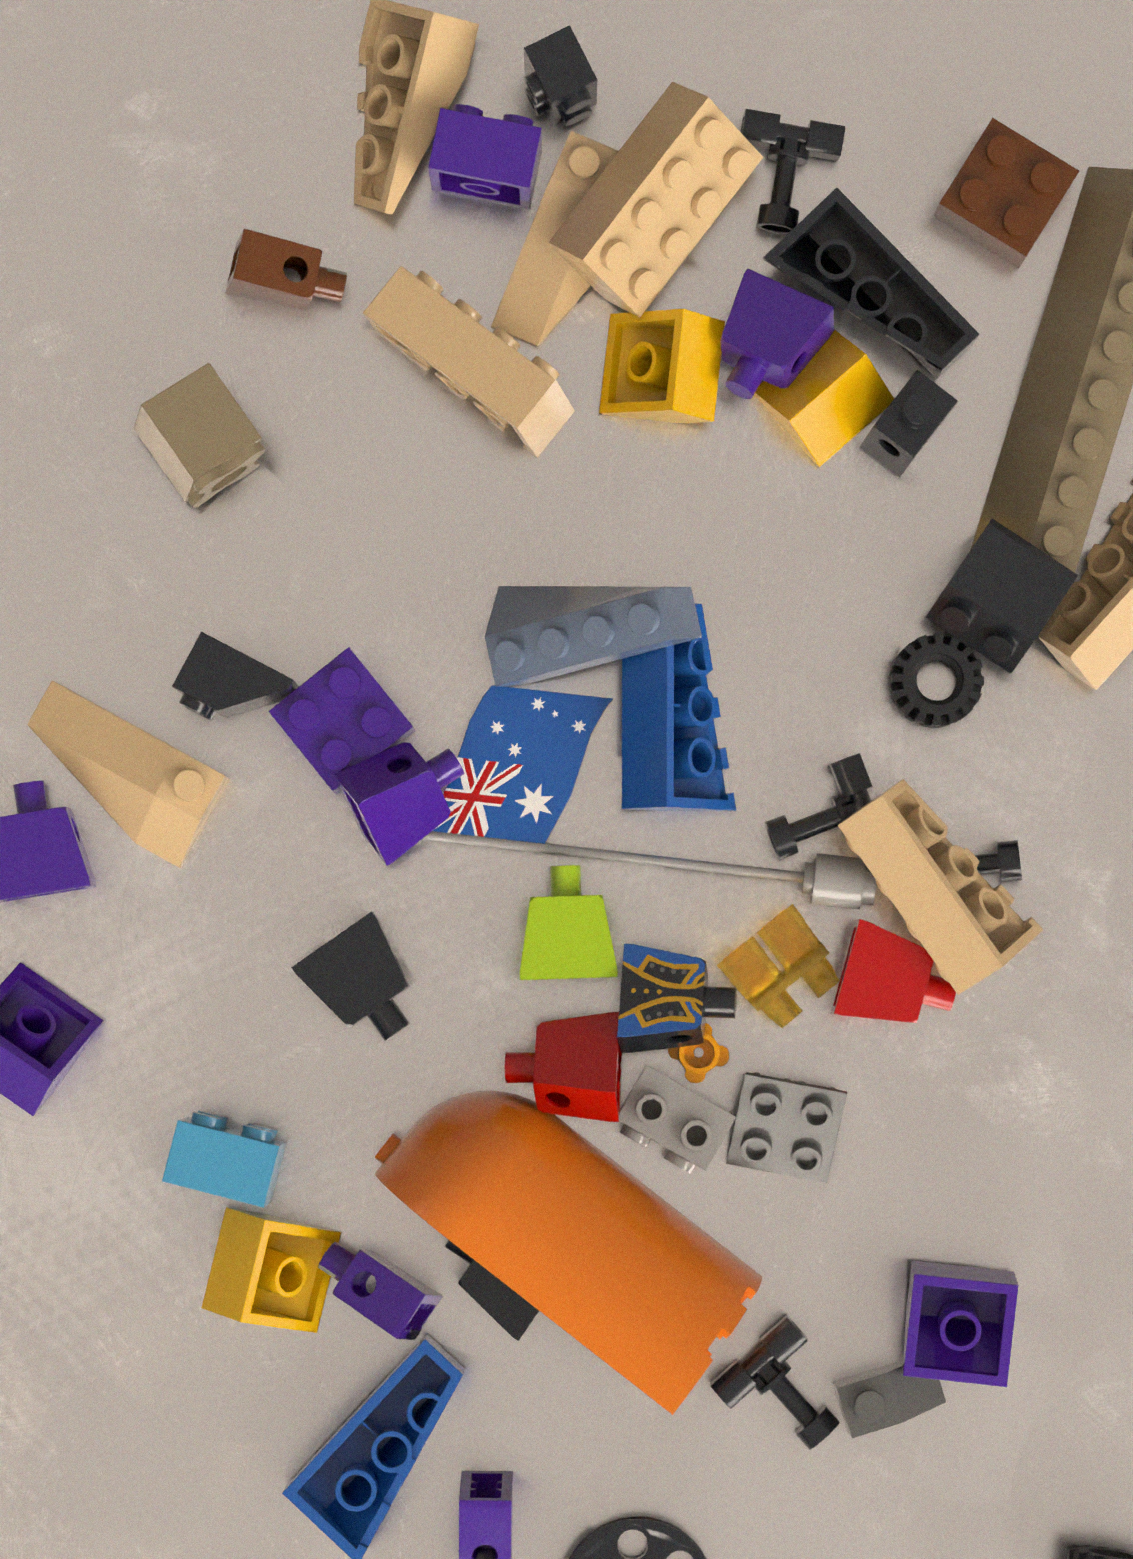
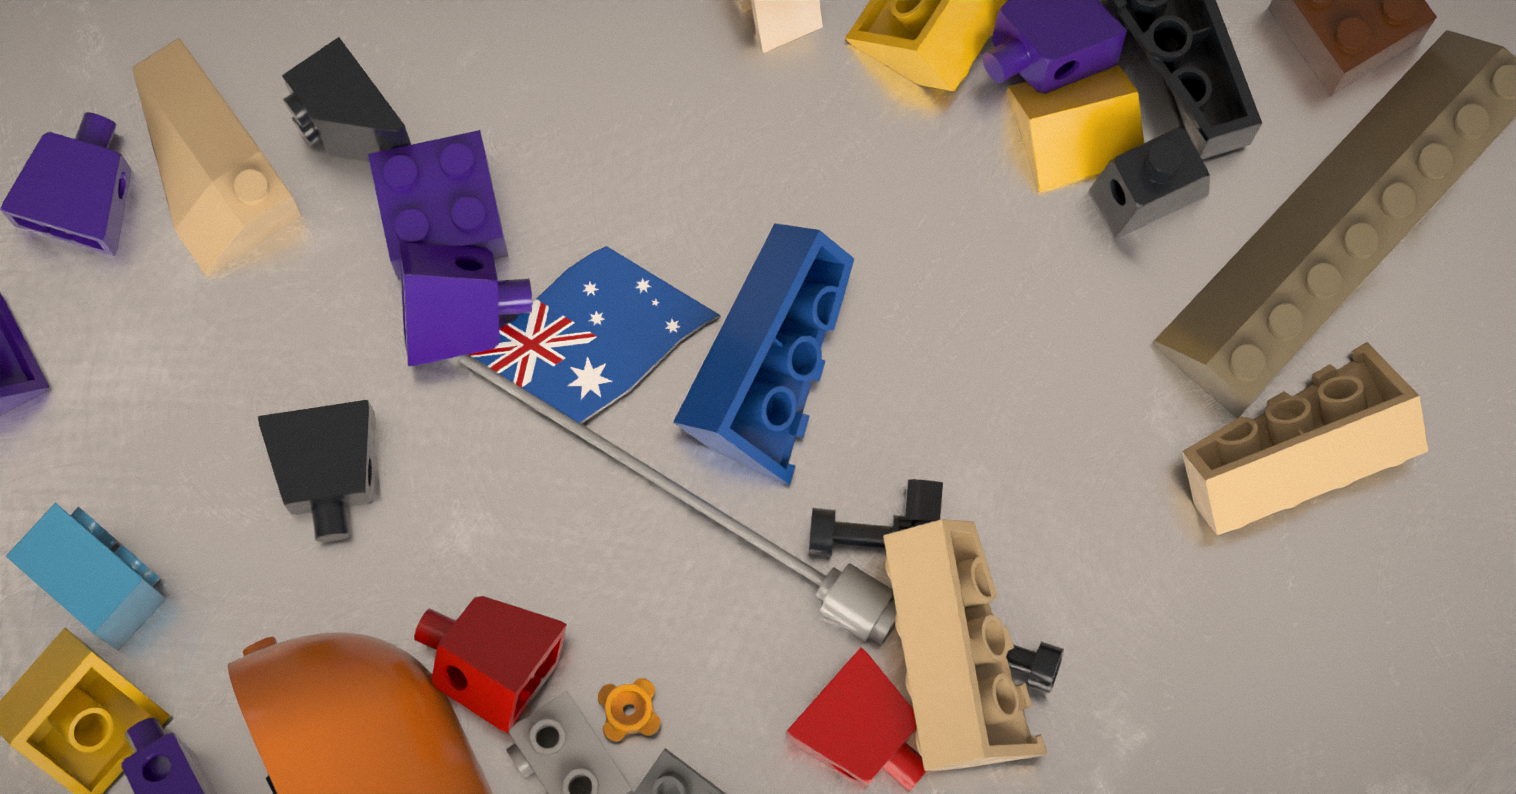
camera: 25 degrees right, 10 degrees down
sand blue wedge [485,586,702,686] -> none
lime torso [520,865,618,980] -> none
torso [617,944,737,1053] -> none
clear yellow hips [715,904,840,1028] -> none
black tyre [889,633,984,728] -> none
black slope [926,518,1078,674] -> none

